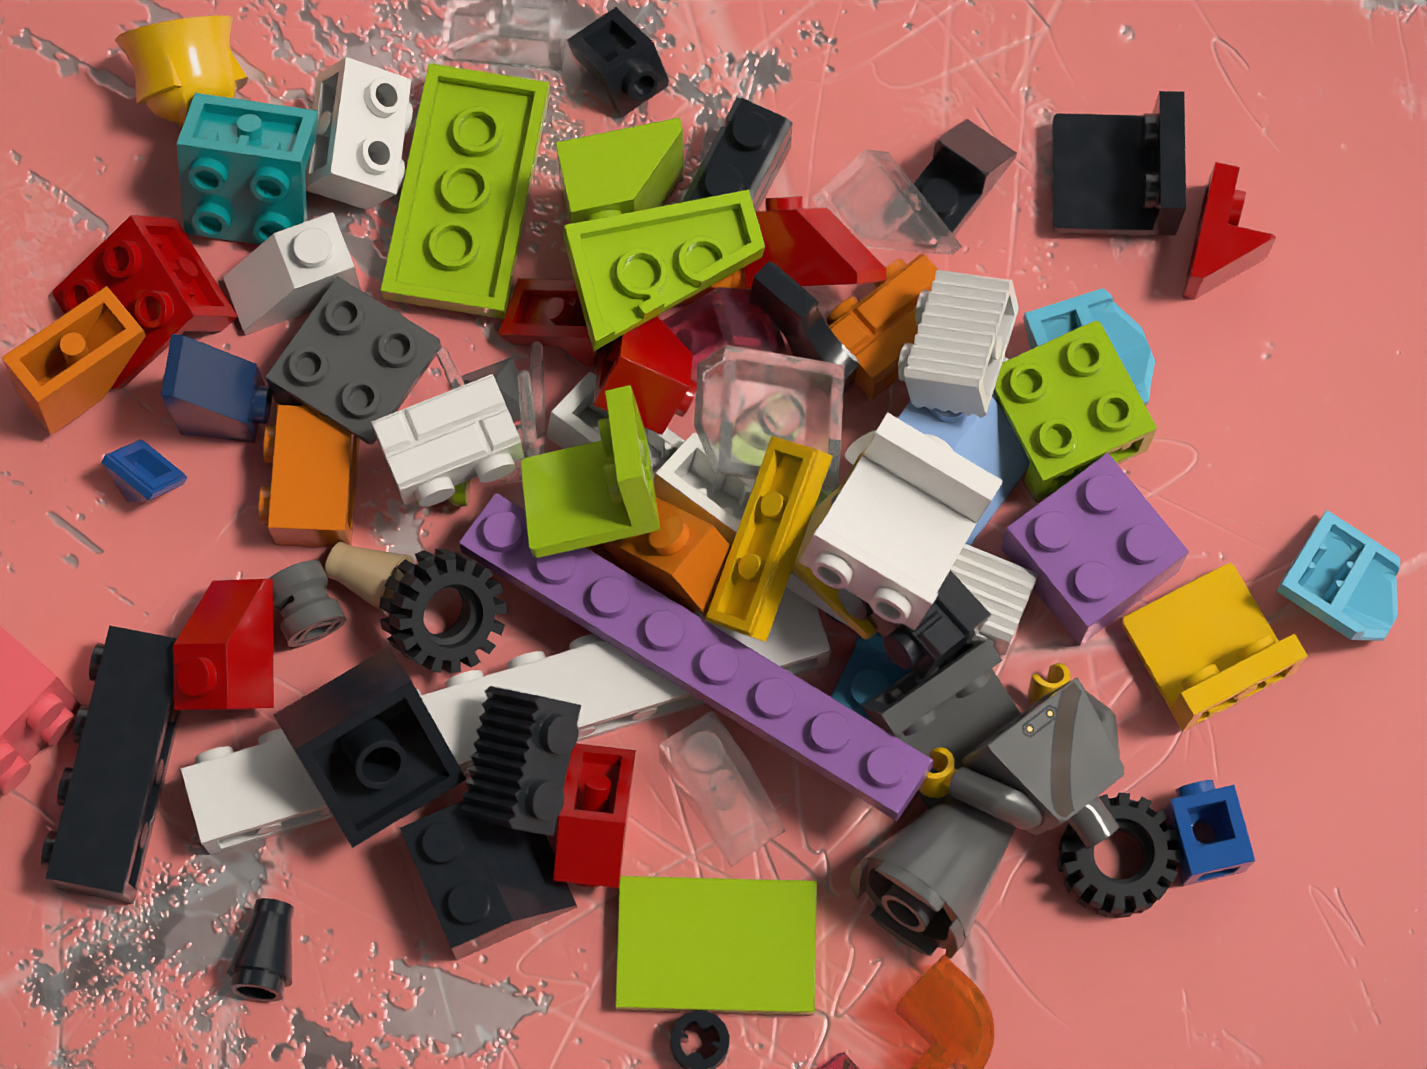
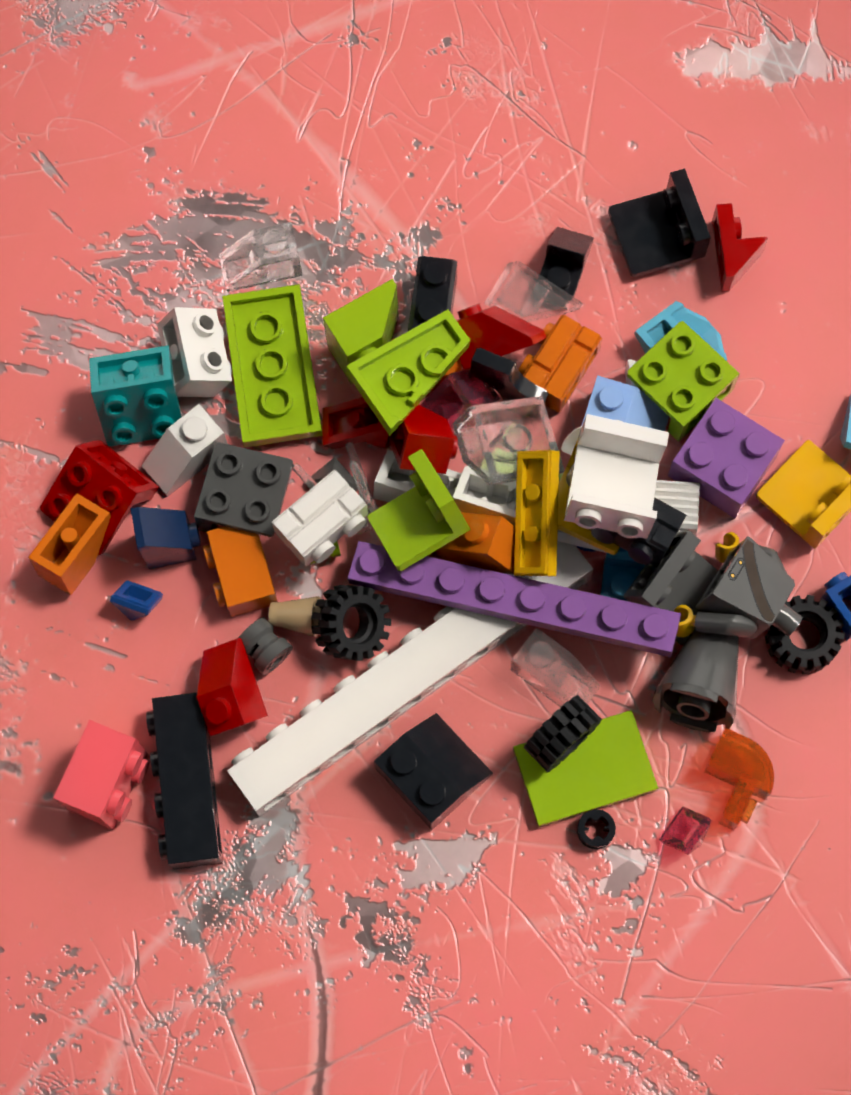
camera: 15 degrees left, 0 degrees up
yellow helmet [115,15,249,128] -> none
black cone [227,898,294,1002] -> none
black slope [273,647,467,848] -> none
black brick [459,686,582,836] -> none
red slope [553,743,636,888] -> none
black bracket [567,7,669,116] -> none
white brick [898,270,1019,418] -> none
none -> black tyre [524,695,602,772]

